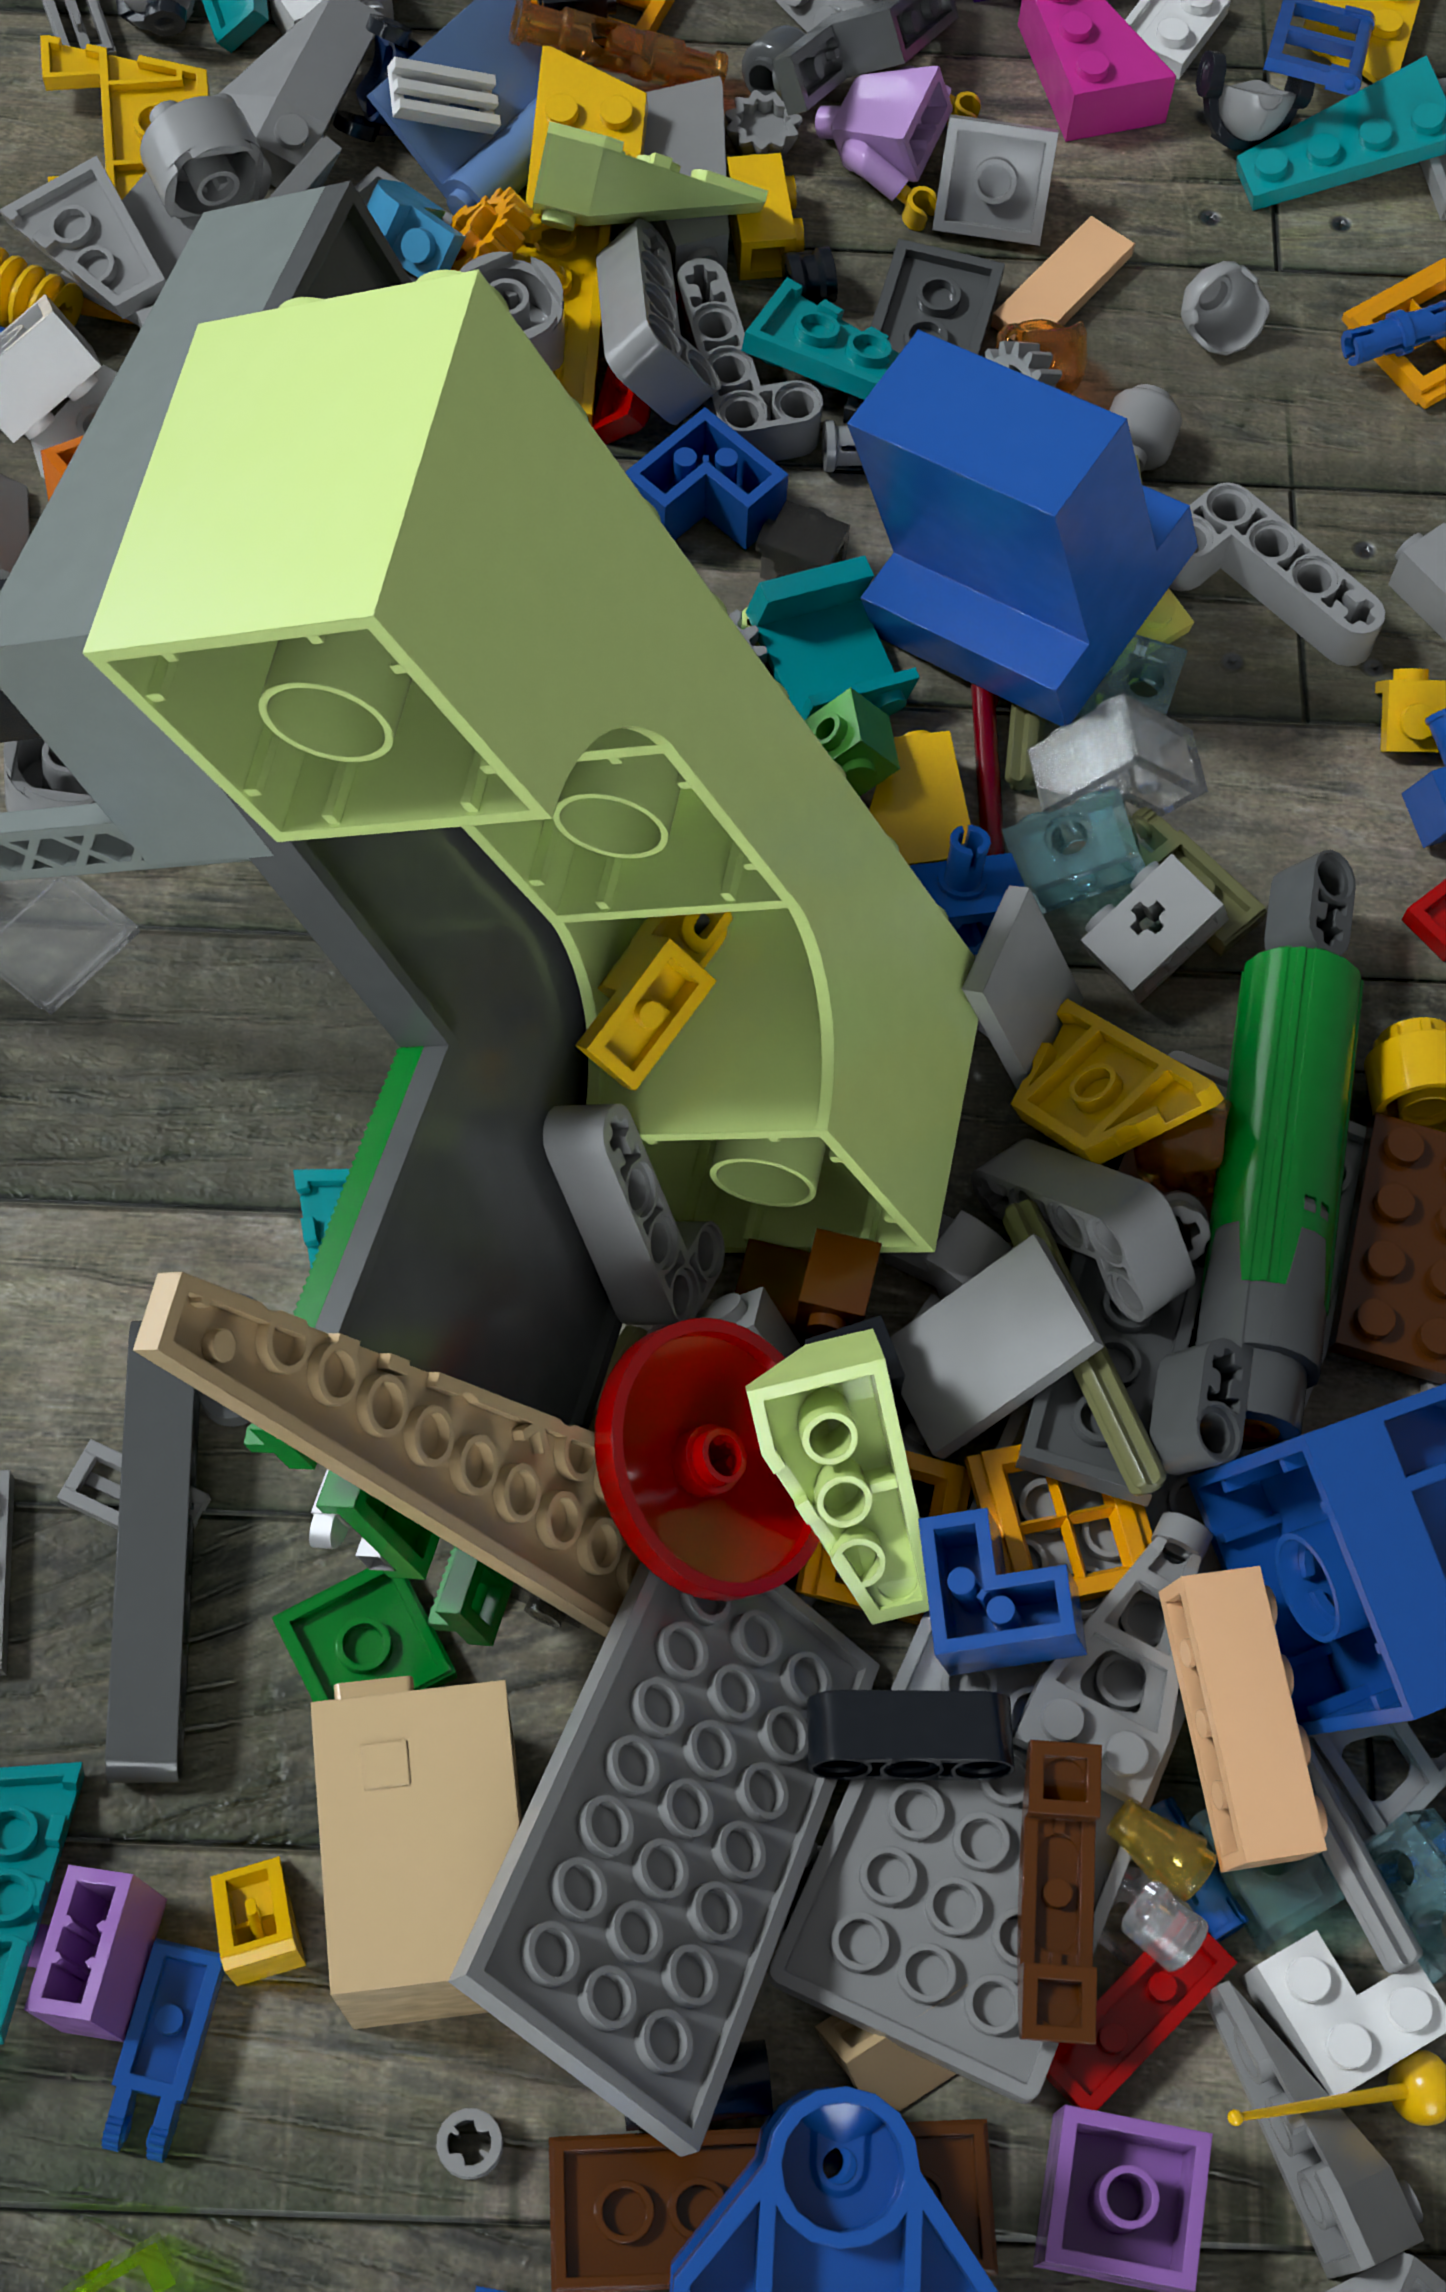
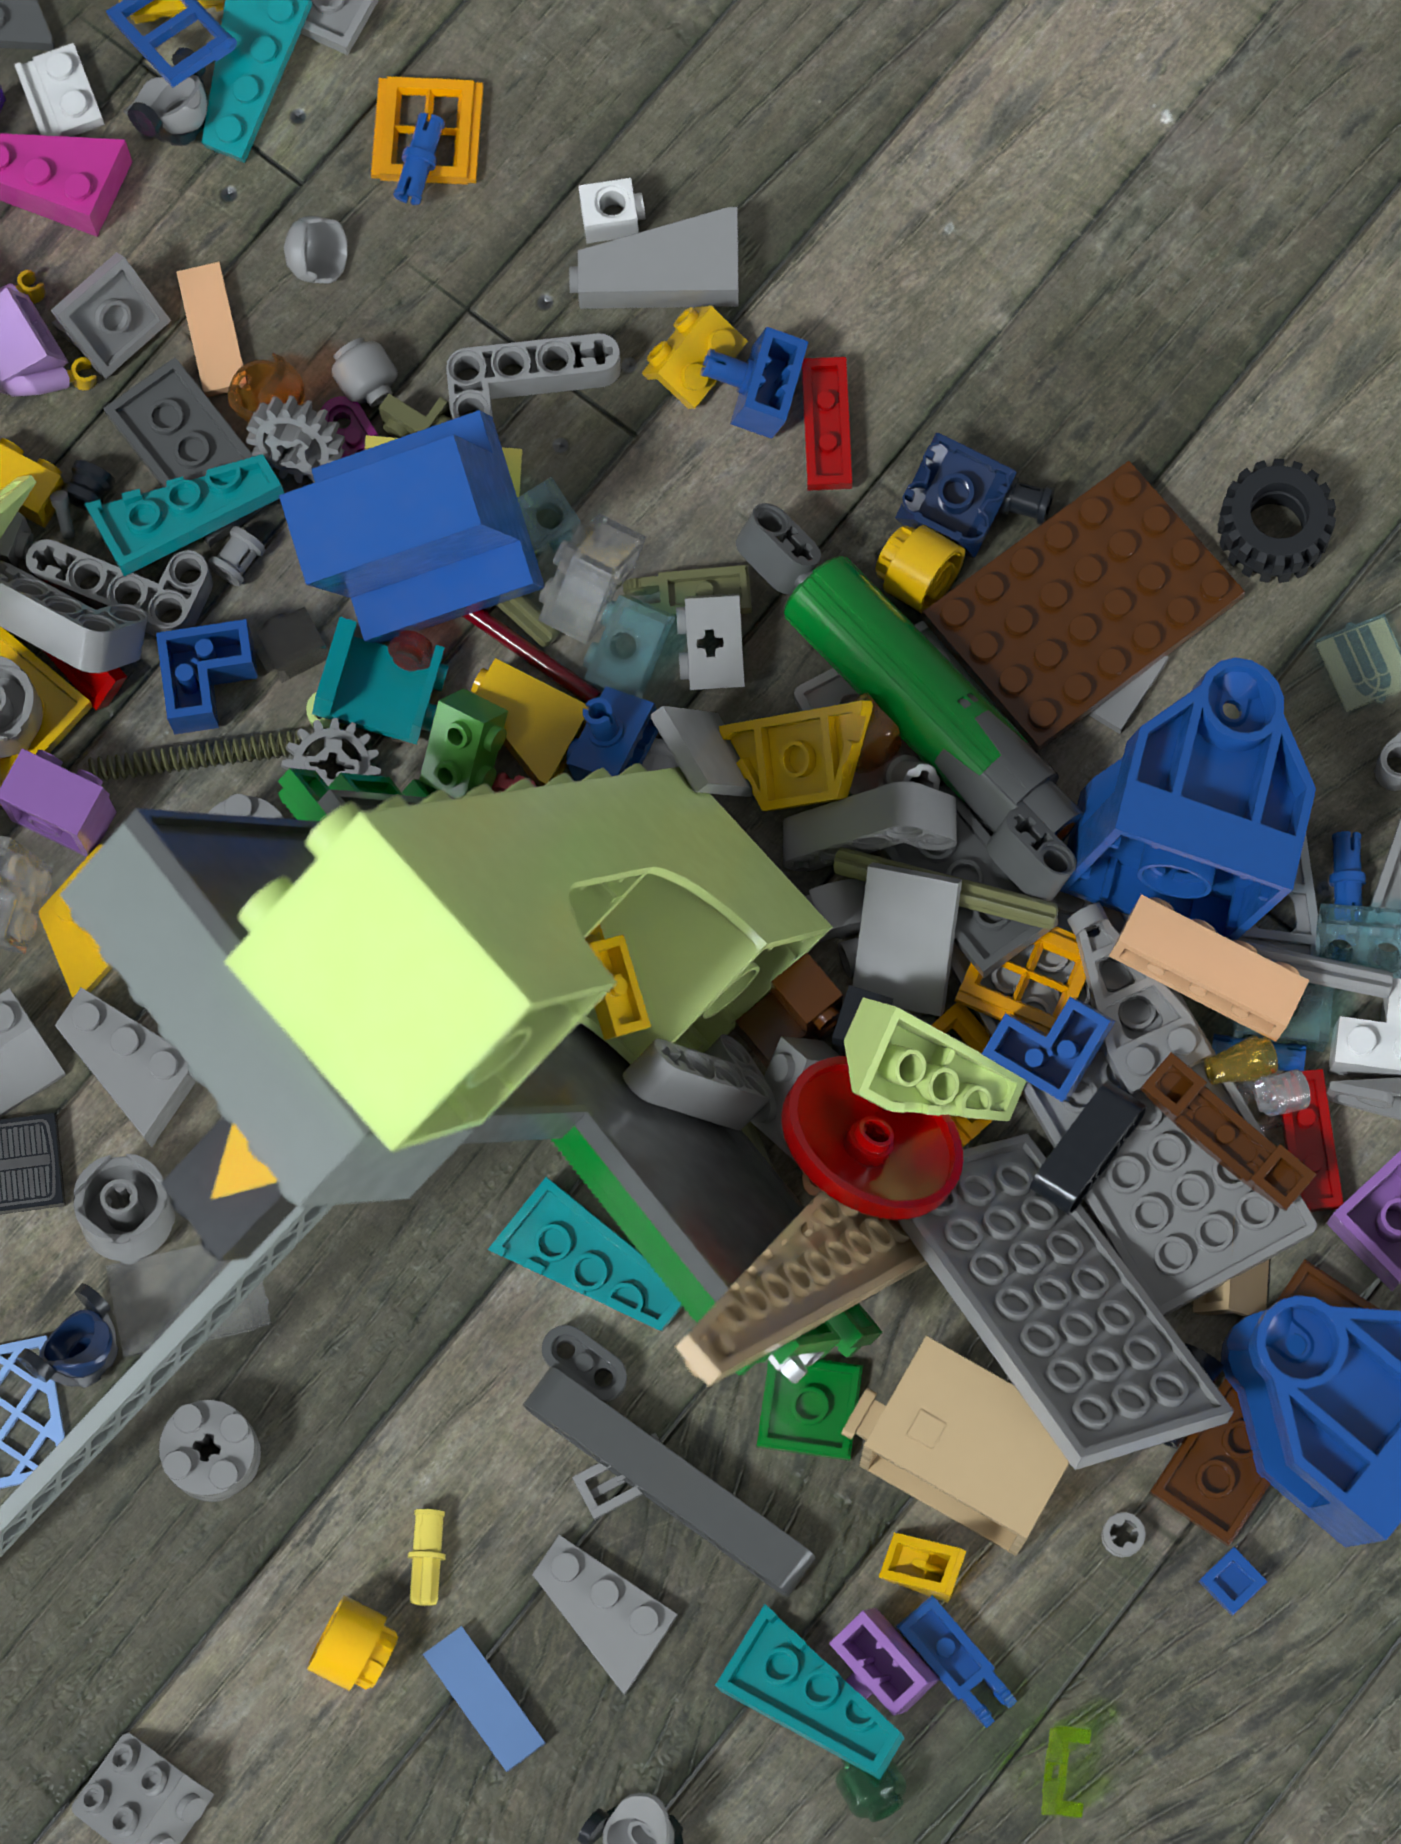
camera: 45 degrees left, 10 degrees up
none -> dark grey piece [50,490,76,539]
none -> clear red plate [388,630,433,671]

